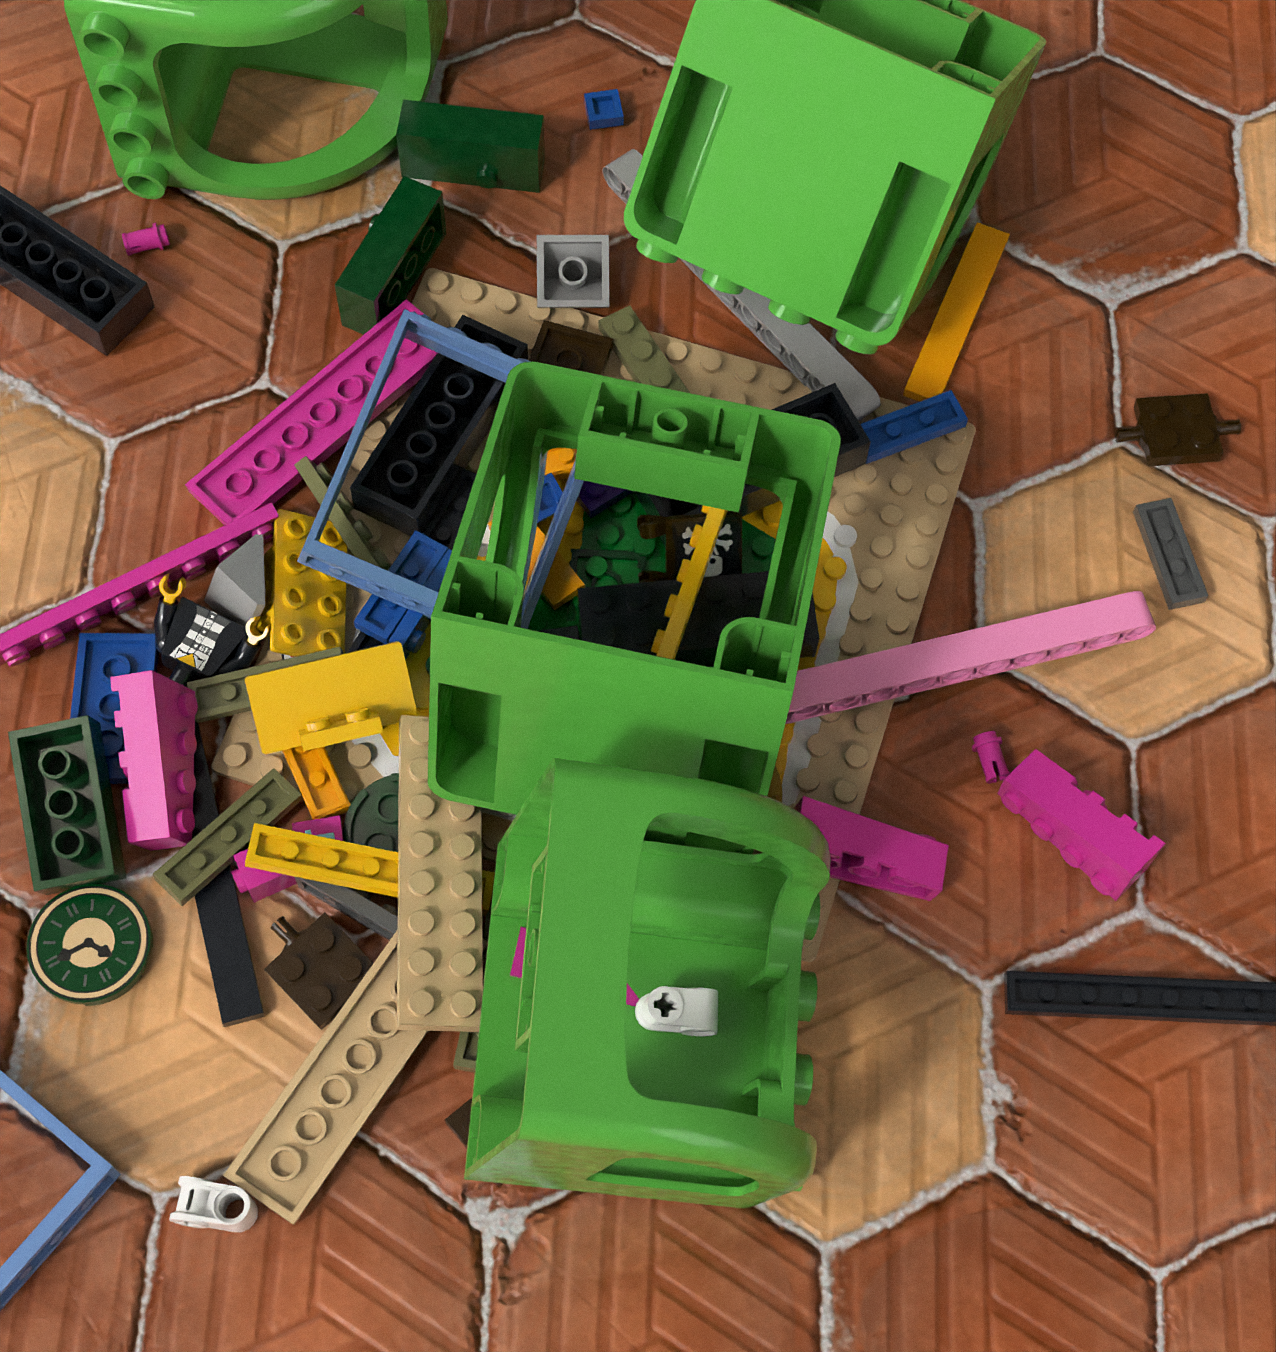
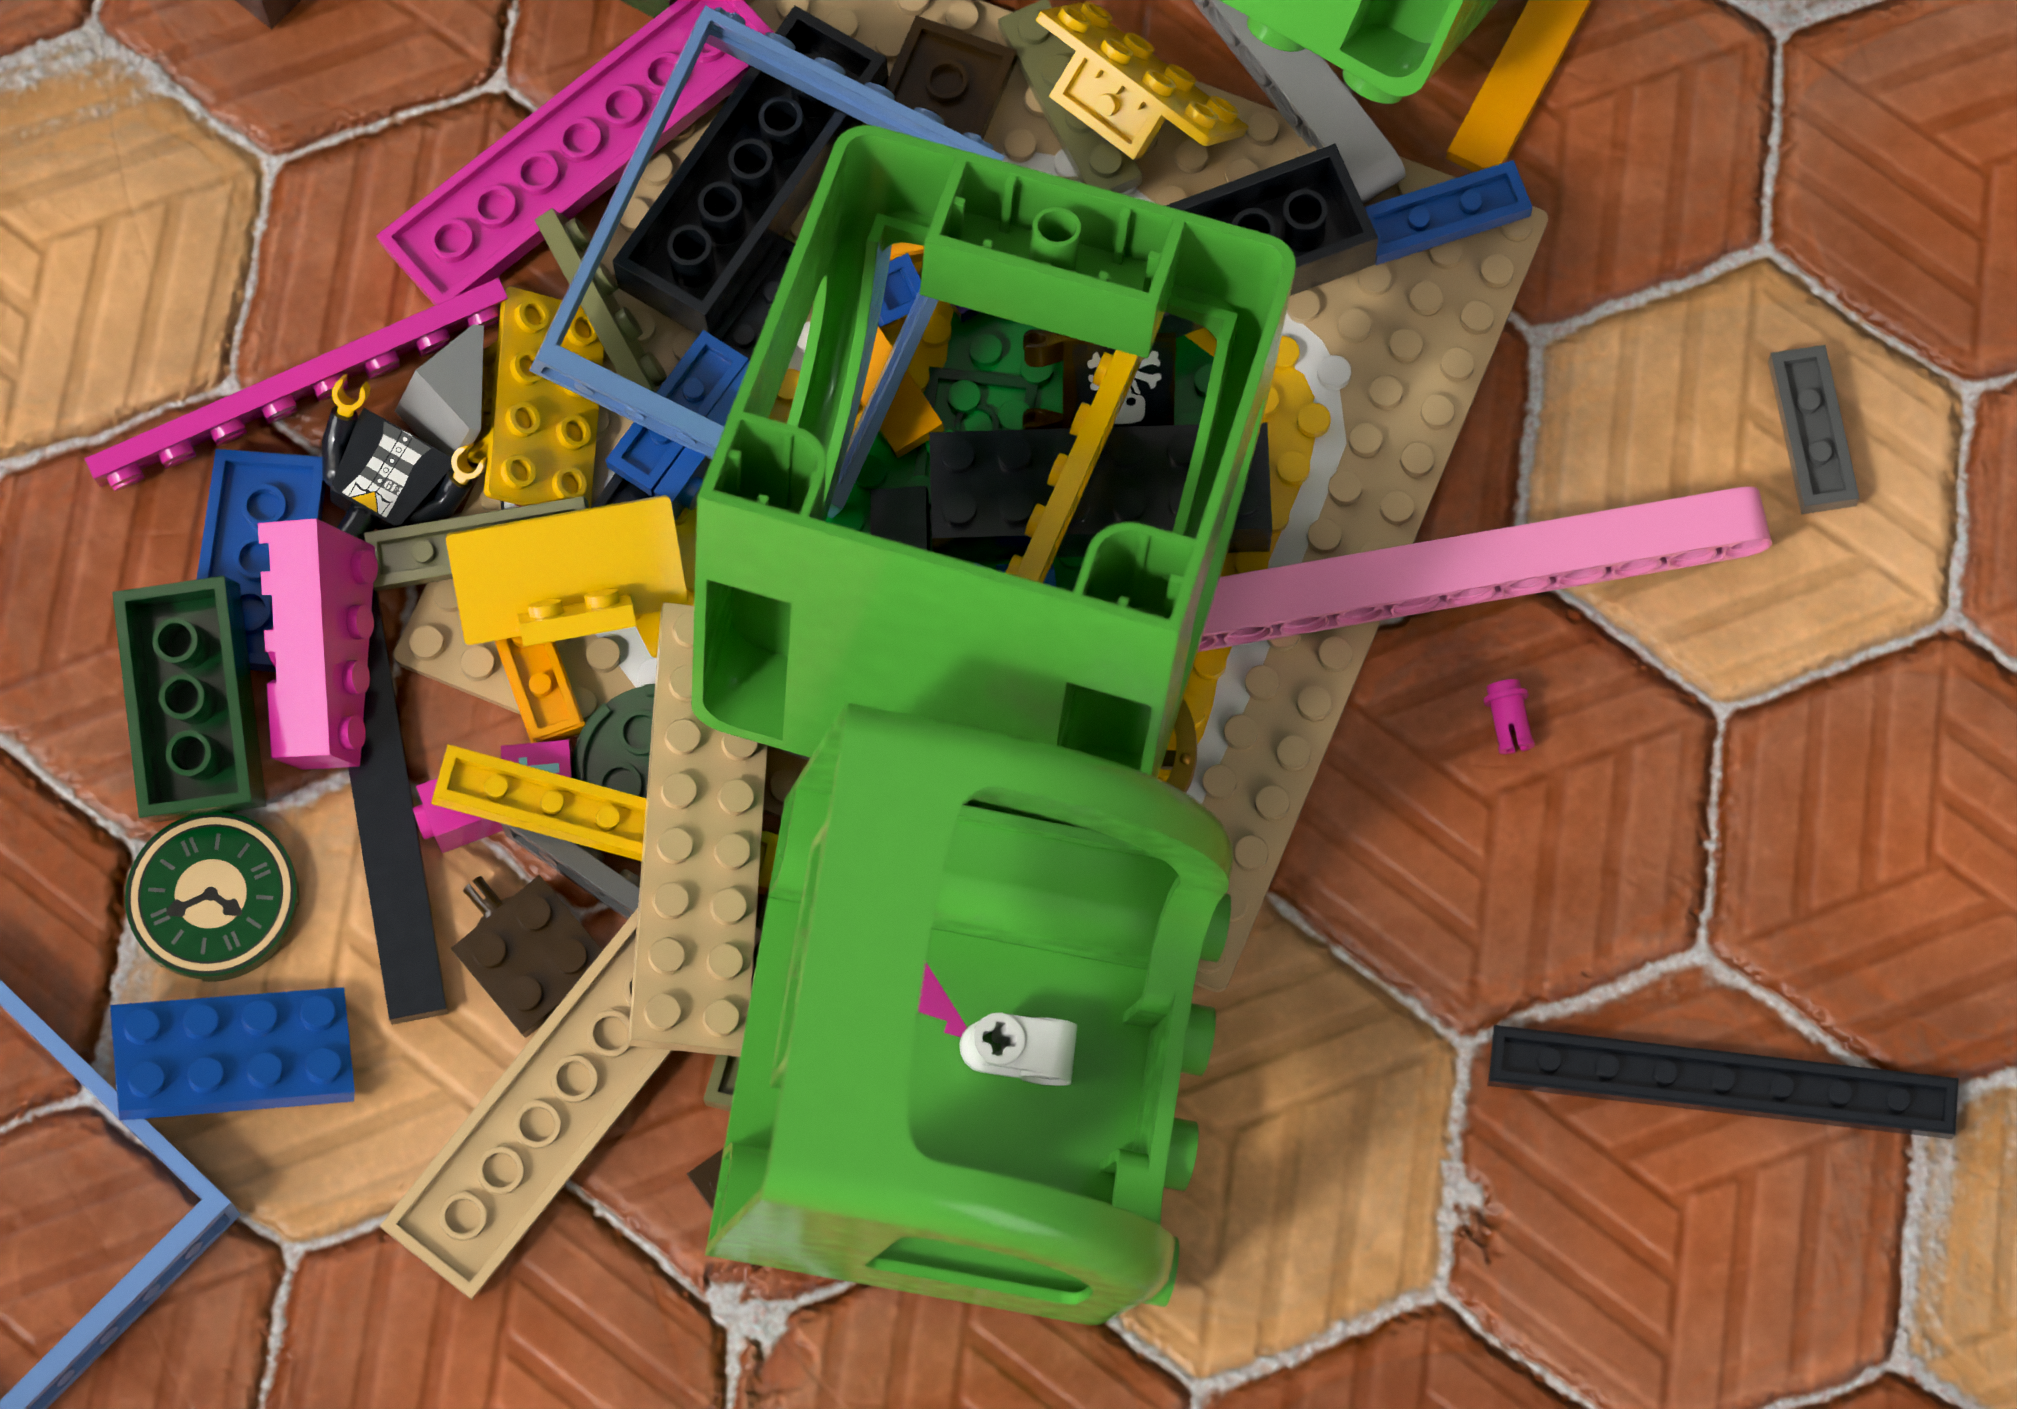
camera: 10 degrees right, 5 degrees up
olive plate [153,768,302,906] -> none
white piece [169,1176,258,1232] -> none
dark pink wedge [793,796,949,901] -> none
dark pink wedge [997,749,1166,901] -> none
dark brown plate [1114,393,1241,466] -> none
none -> blue plate [110,987,355,1121]
none -> yellow bracket [1035,1,1249,160]

